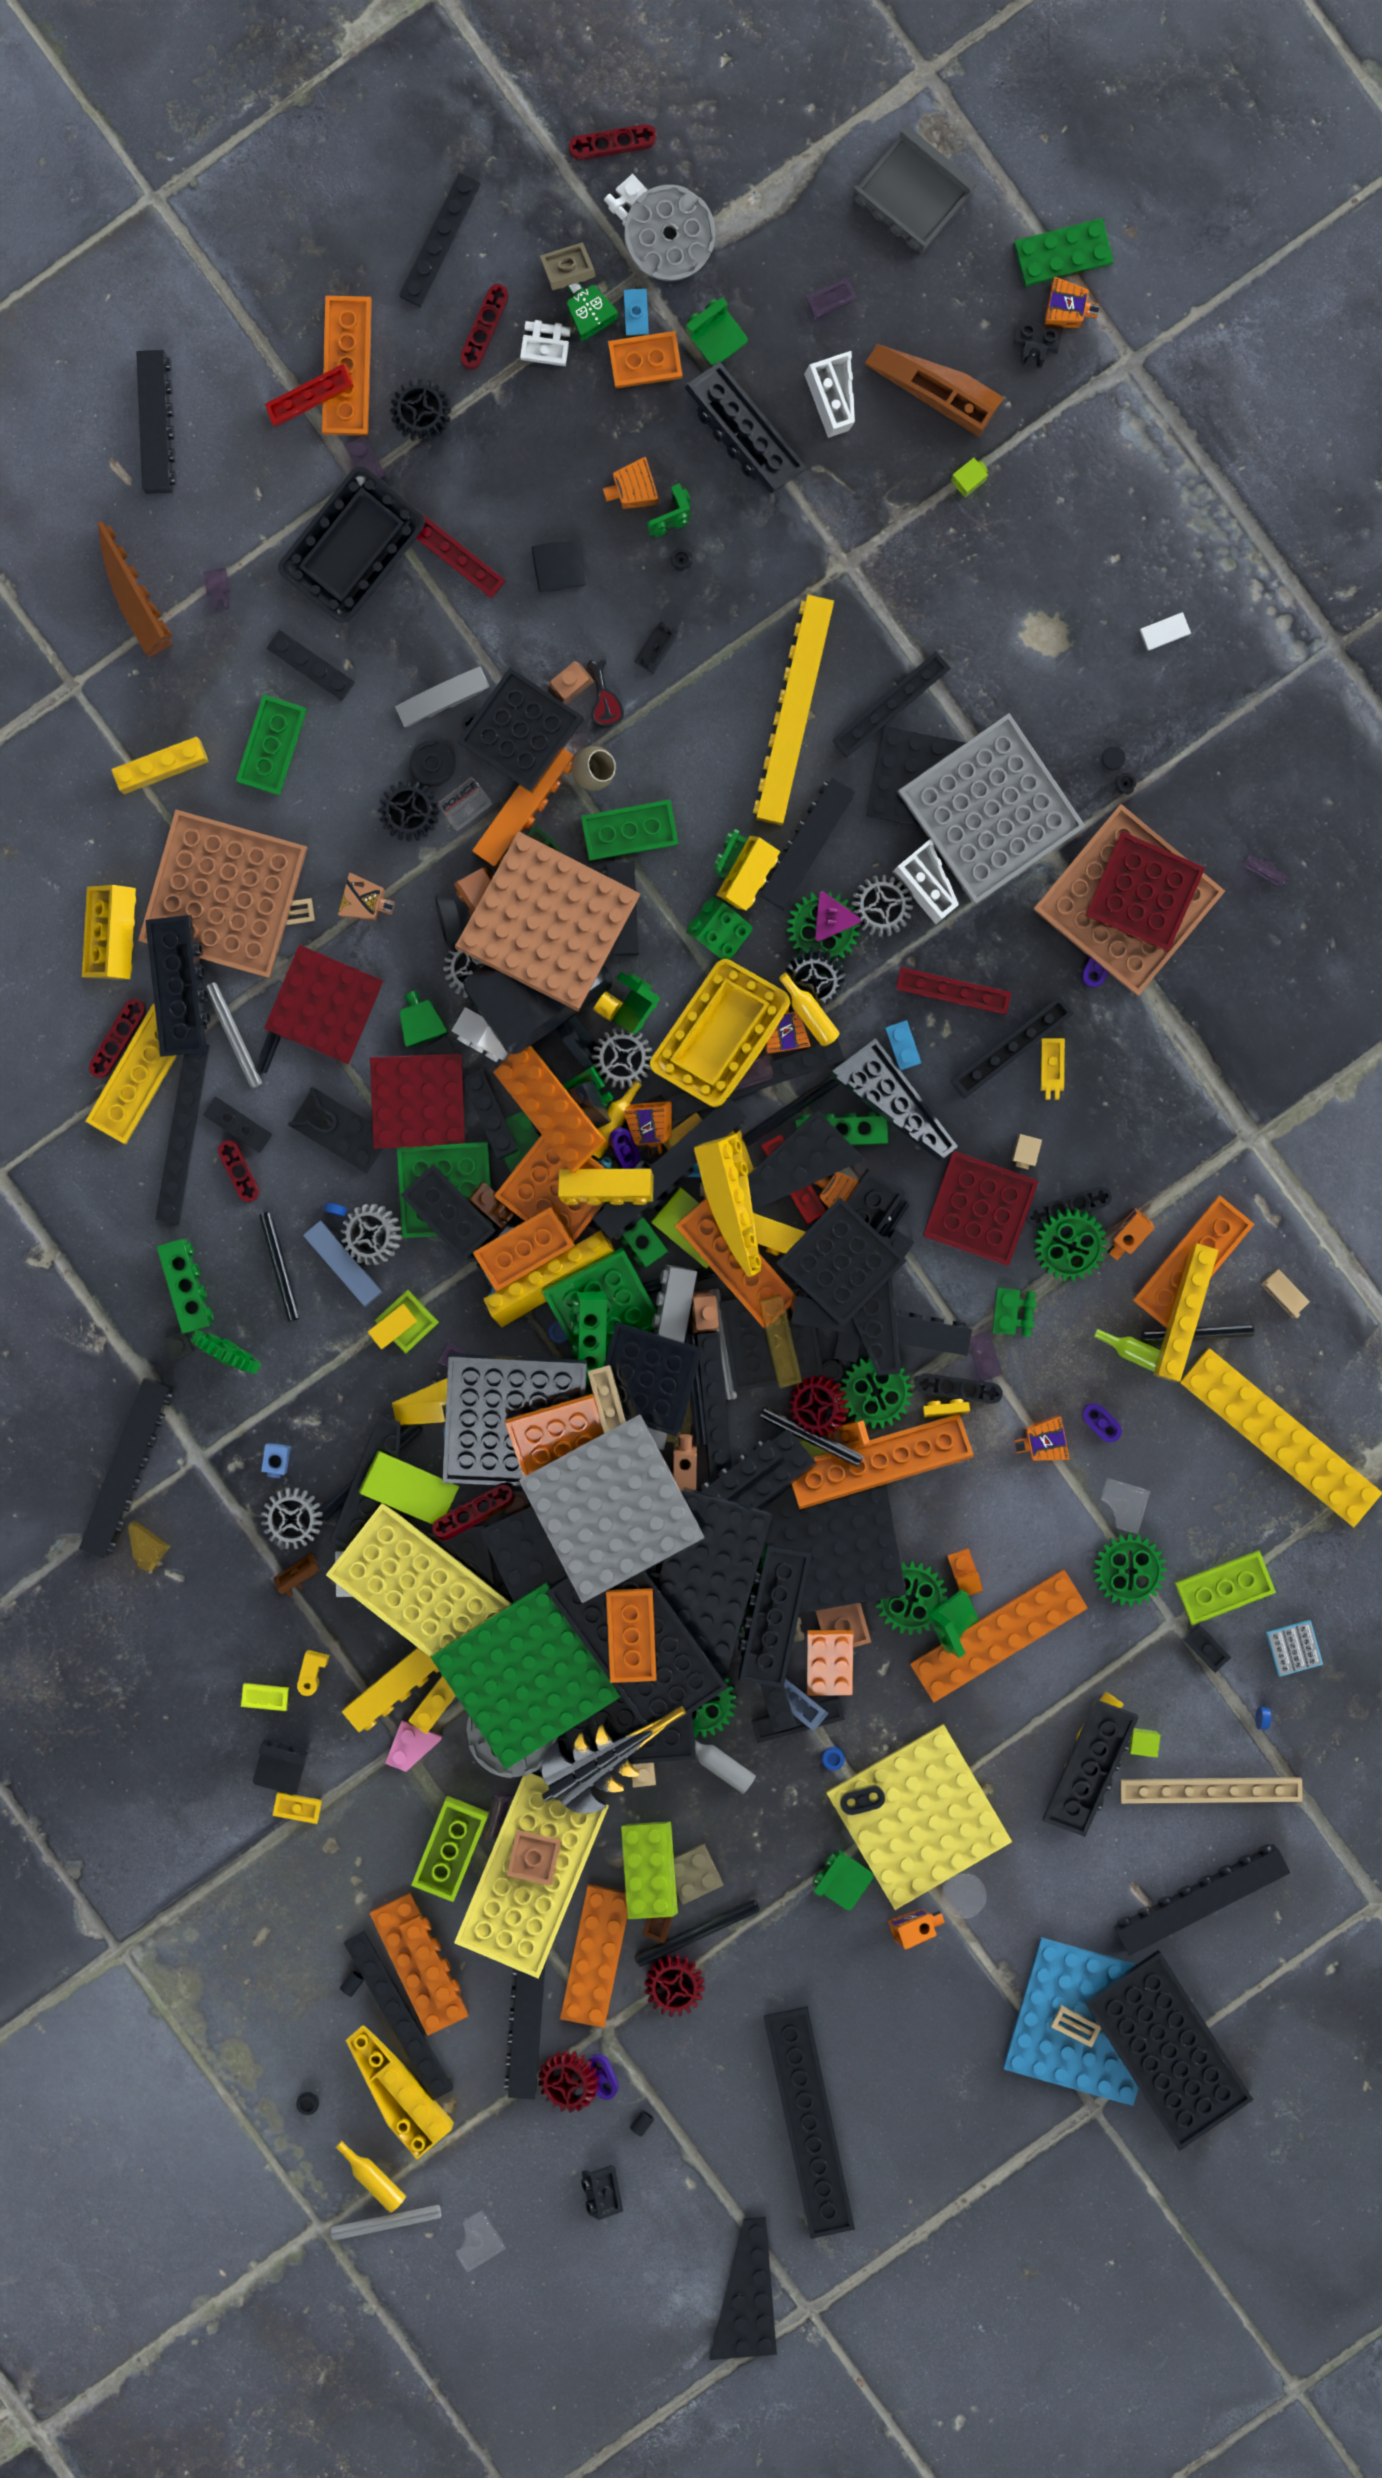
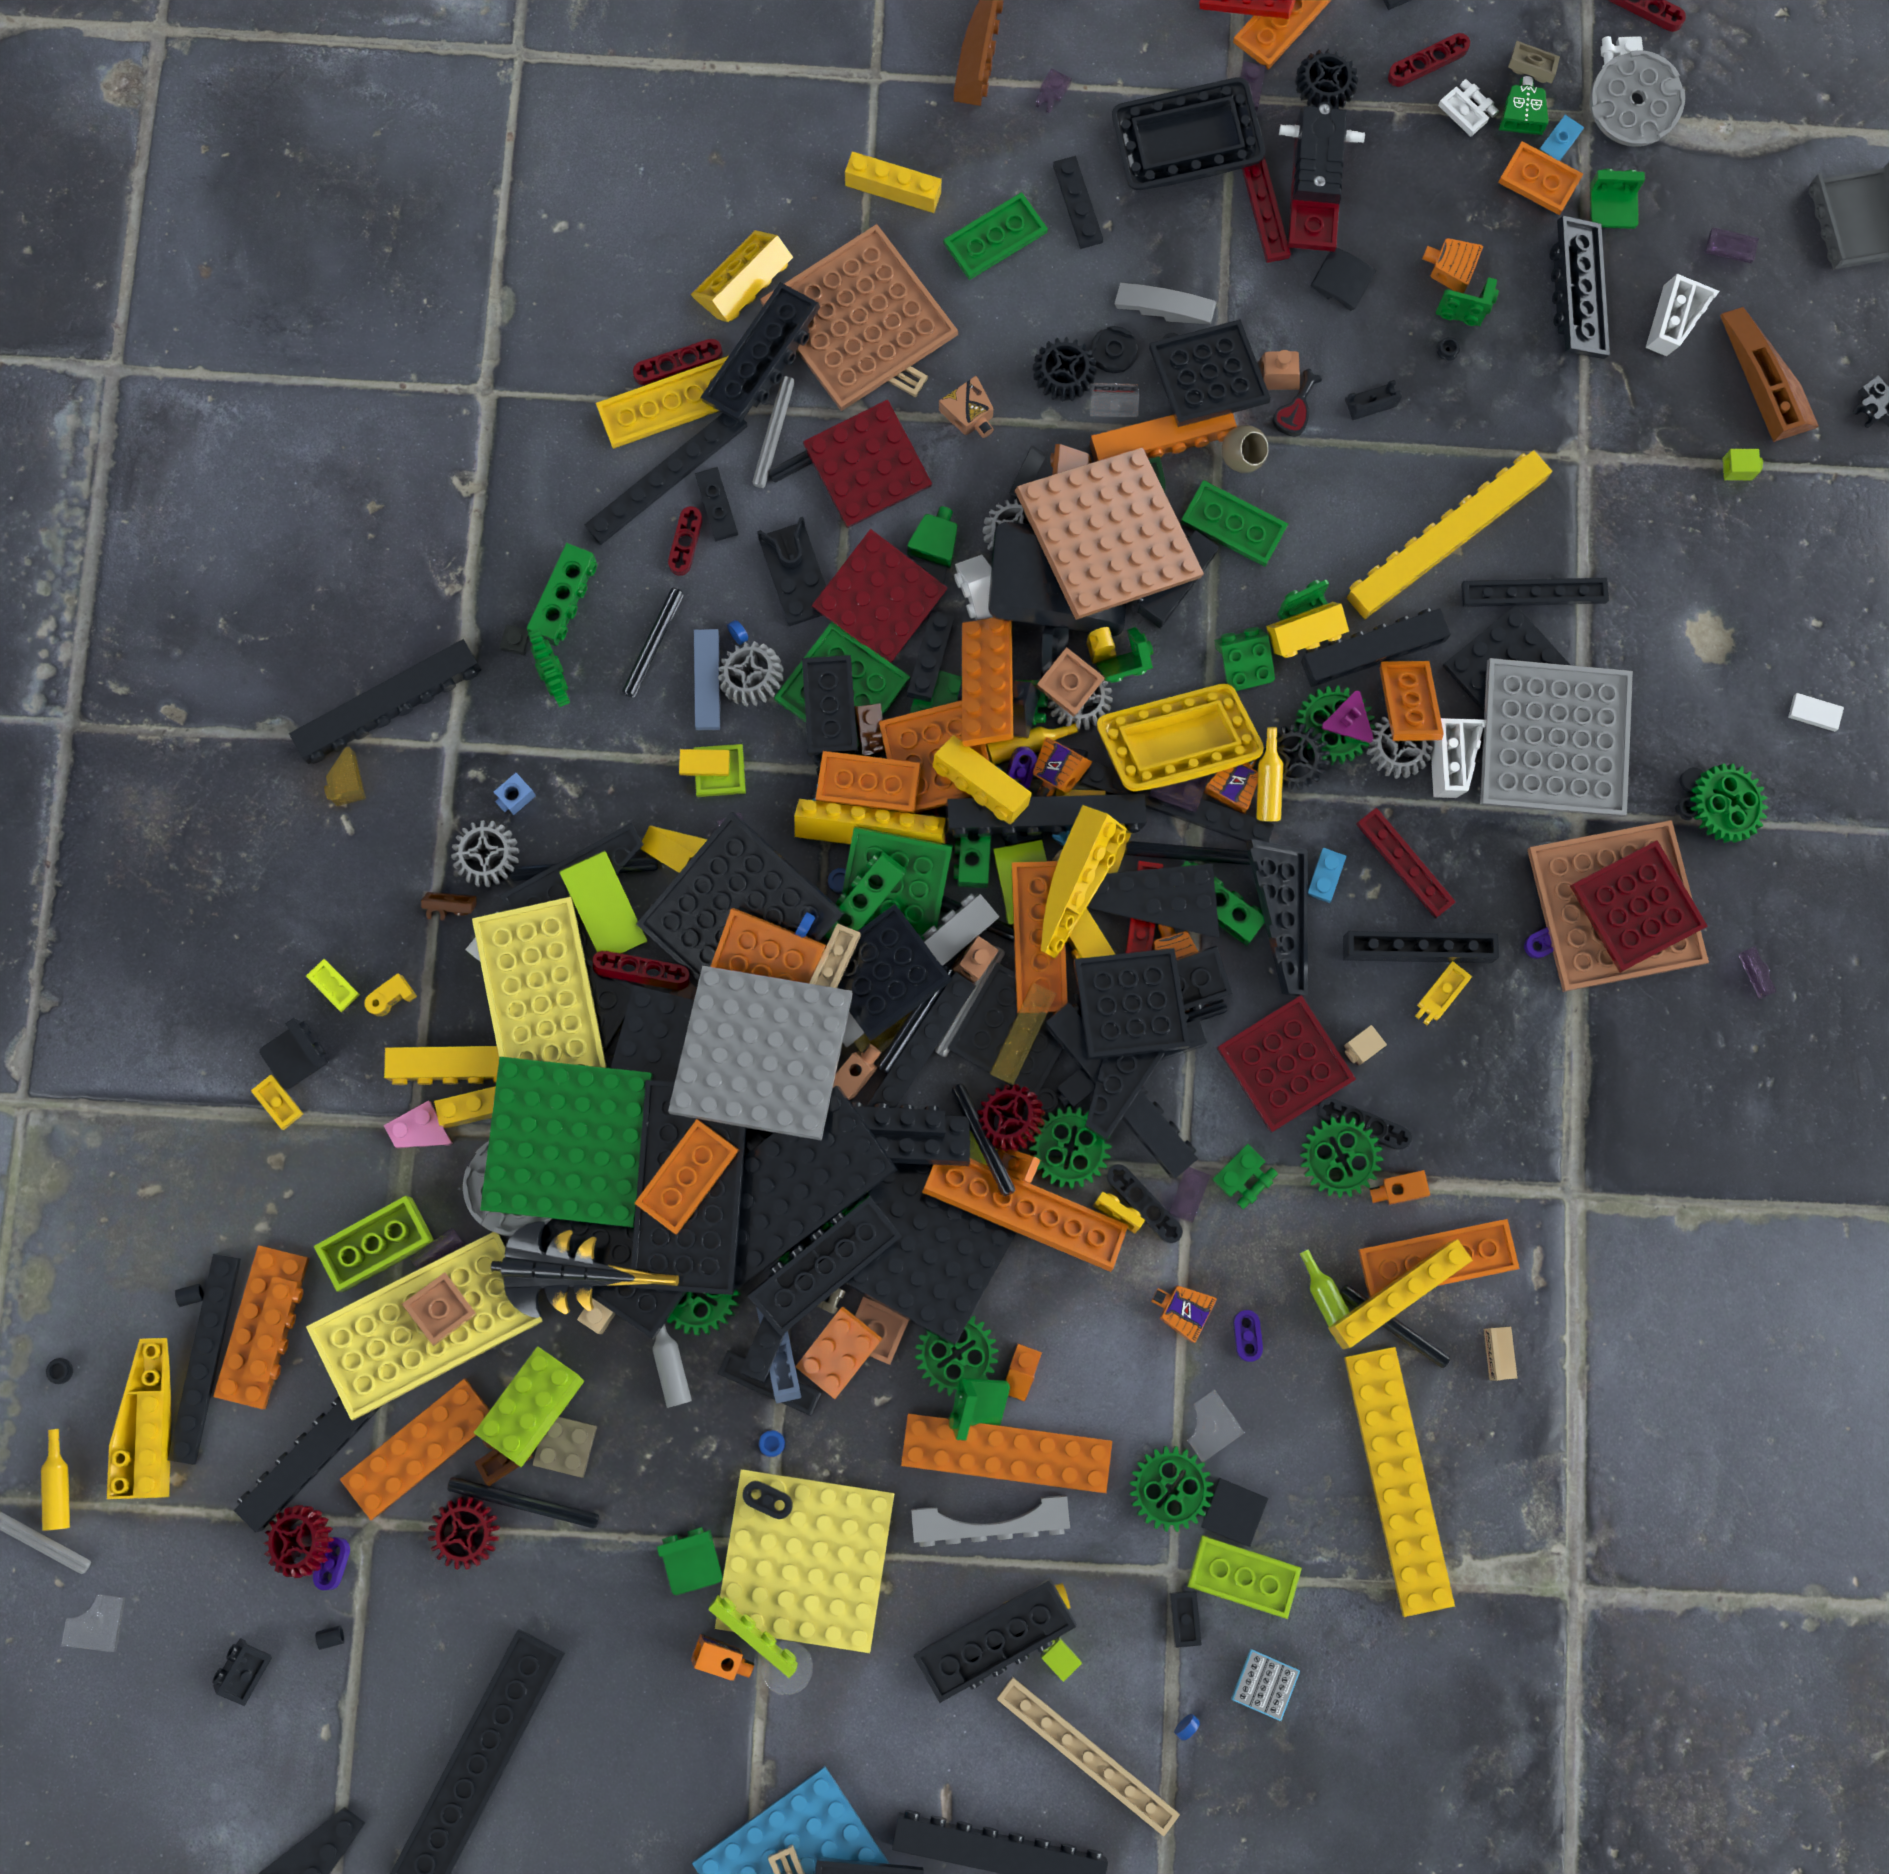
camera: 30 degrees right, 10 degrees down
none -> lime plate [708,1595,798,1678]
none -> blue tile [795,912,815,938]
none -> light grey arch [911,1495,1070,1547]
none -> nougat plate [1035,647,1105,717]
none -> black tile [1201,1478,1268,1547]
none -> piece [1279,102,1365,252]
none -> orange plate [1380,661,1444,741]
none -> green gear [1690,763,1768,843]

